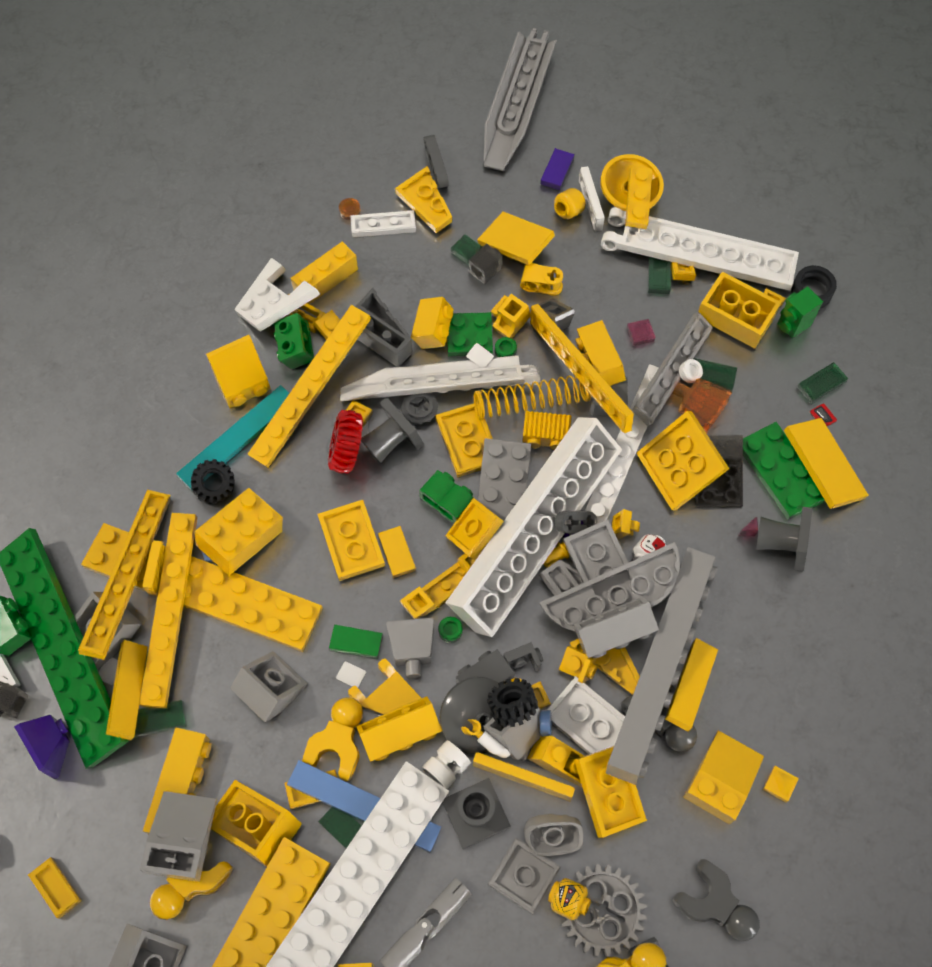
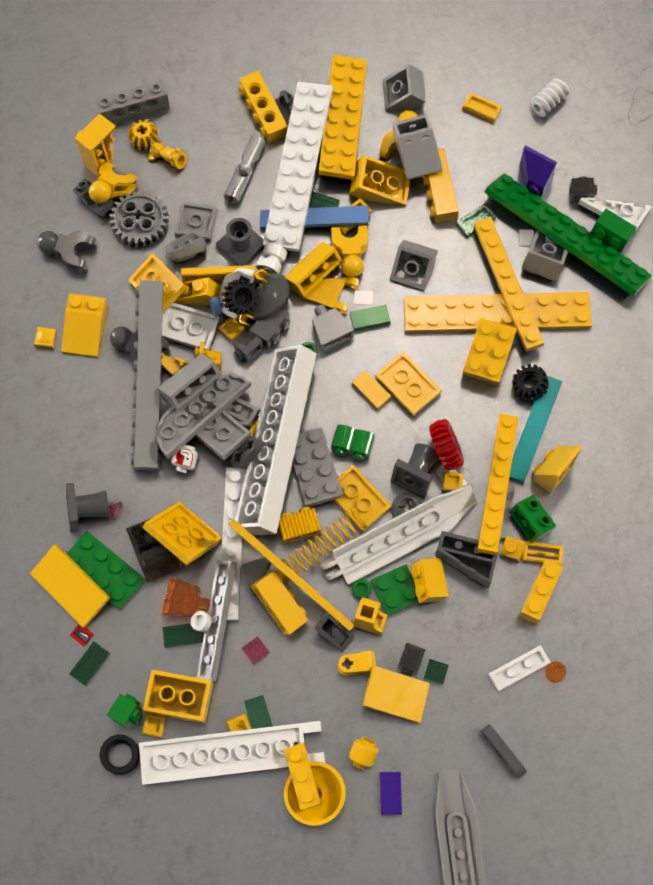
camera: 160 degrees right, 5 degrees up
yellow tile [78,489,171,660] -> none
yellow tile [106,640,148,741] -> none
yellow tile [142,540,166,596] -> none
white wing [234,258,320,332] -> none
yellow wing [395,166,452,233] -> none
yellow slope [400,551,482,619] -> none
yellow tile [445,498,504,560] -> none
white sticker [466,343,494,368] -> none
yellow head [548,878,591,920] -> none
white tile [579,166,605,232] -> none
yellow tile [612,509,640,540] -> none
yellow tile [665,638,718,732] -> none

